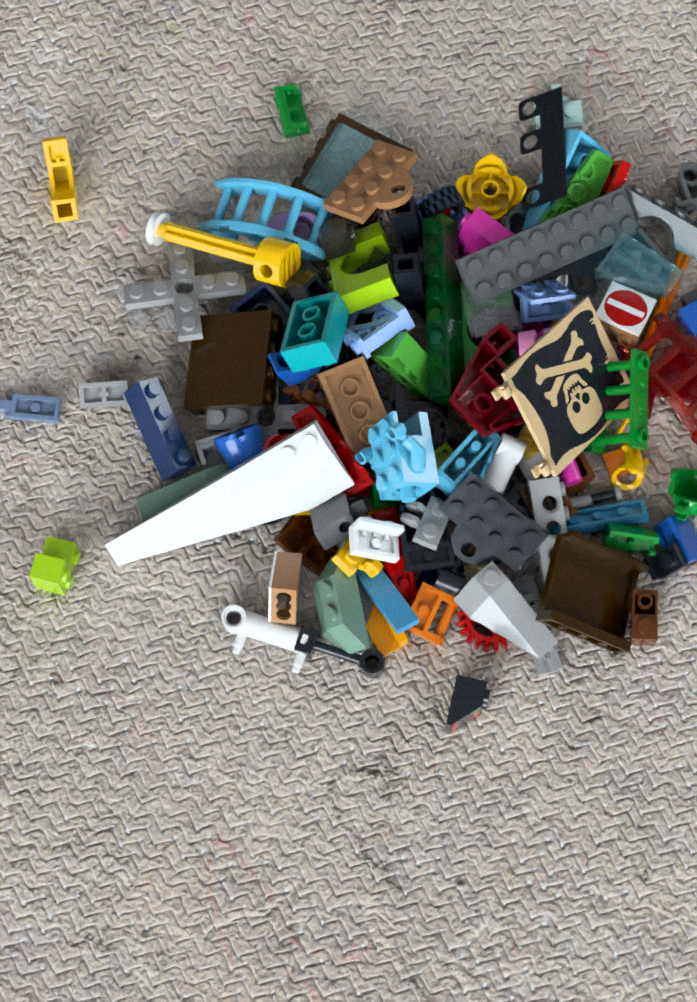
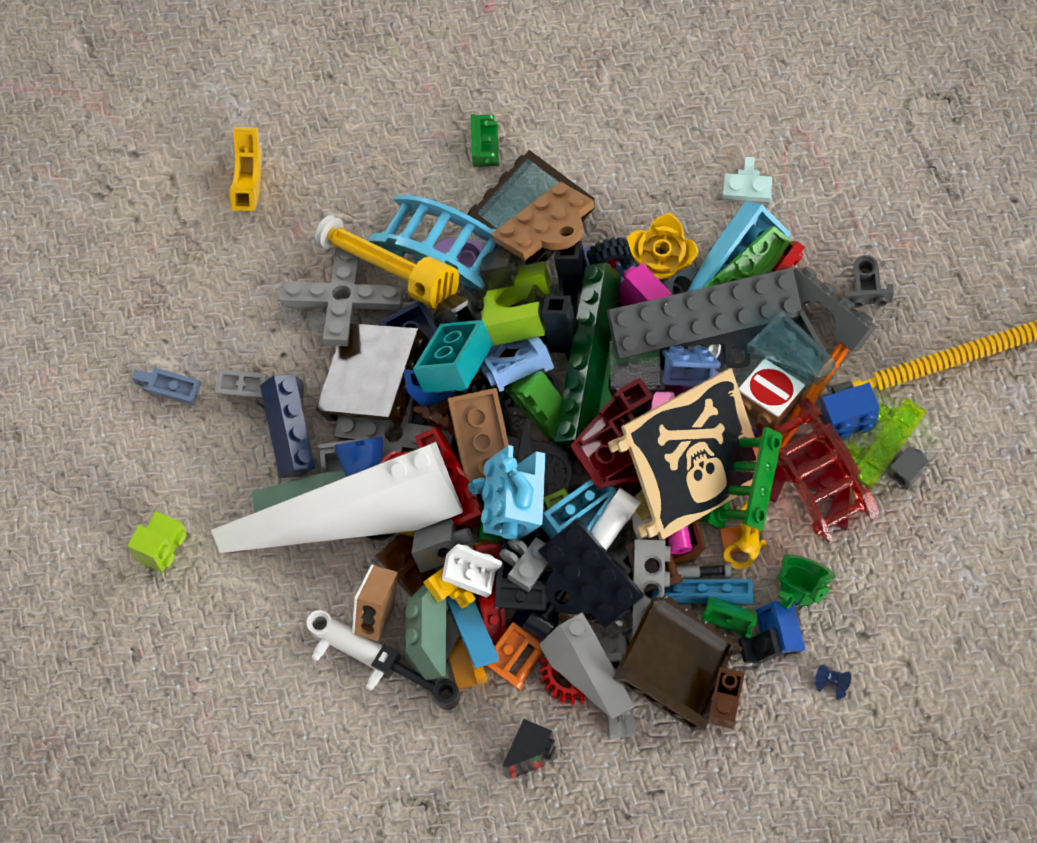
camera: 15 degrees right, 5 degrees down
black piece [519,86,567,210] -> none

